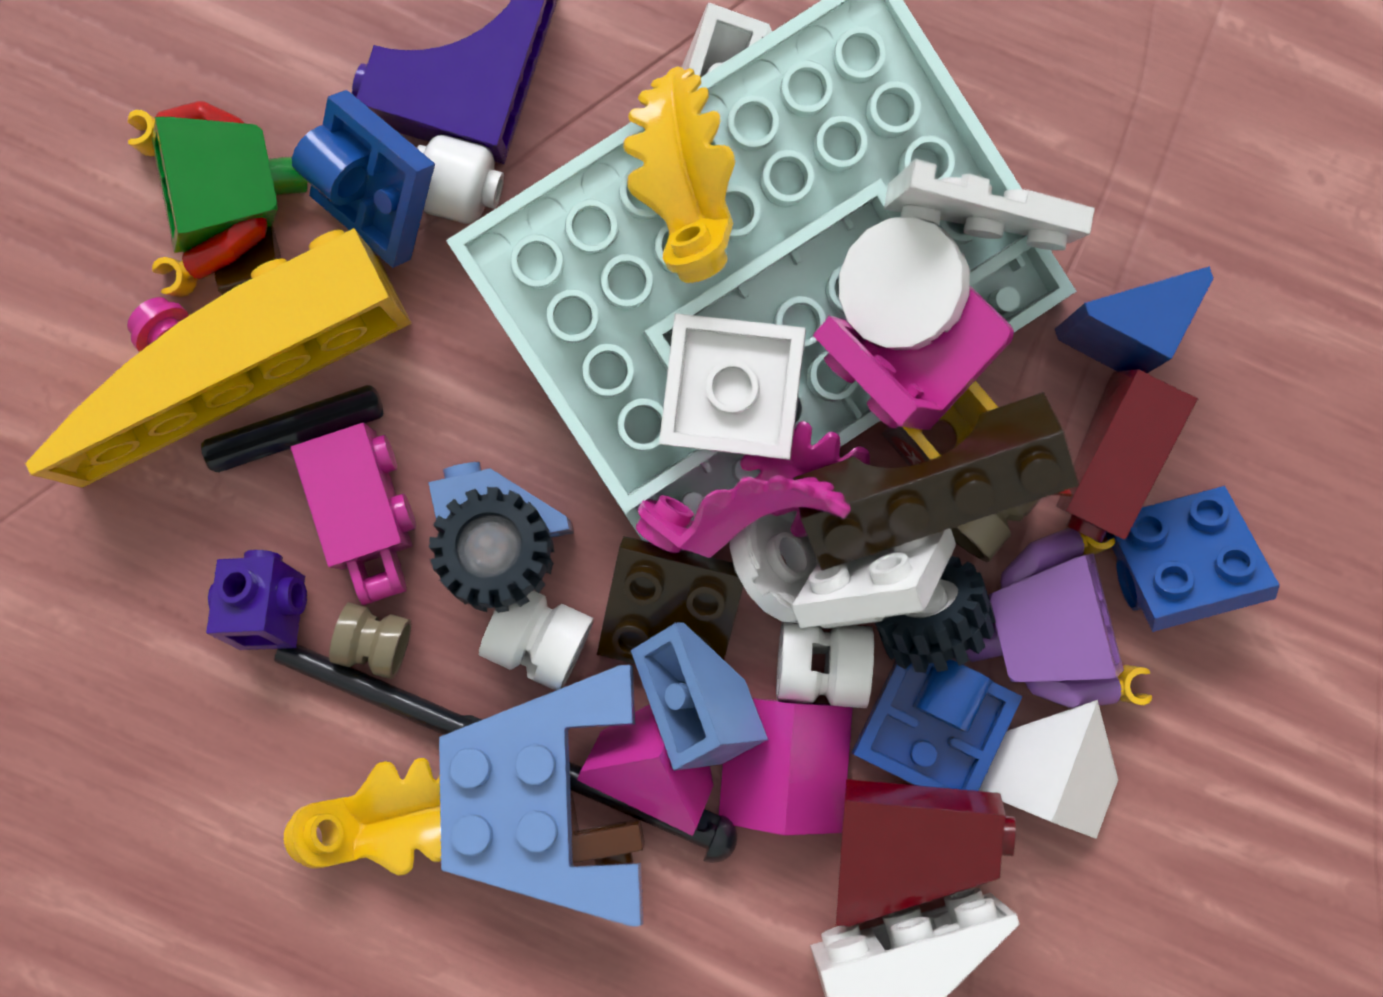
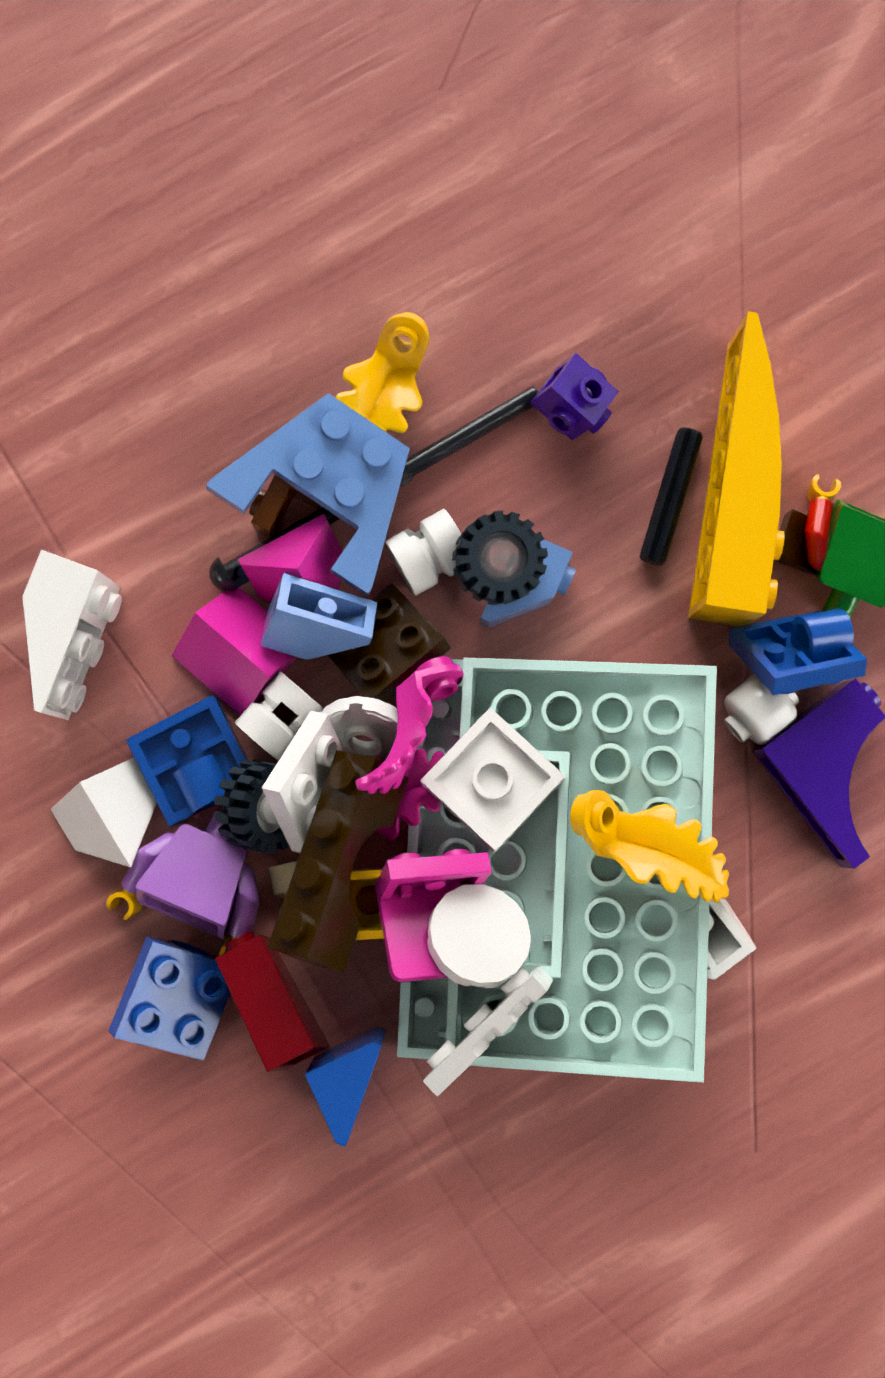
camera: 125 degrees right, 0 degrees up
dark pink plate [127,297,189,352] -> none
dark pink brick [291,423,416,605] -> none
dark tan wheel [329,602,412,679] -> none
dark red slope [836,779,1016,927] -> none

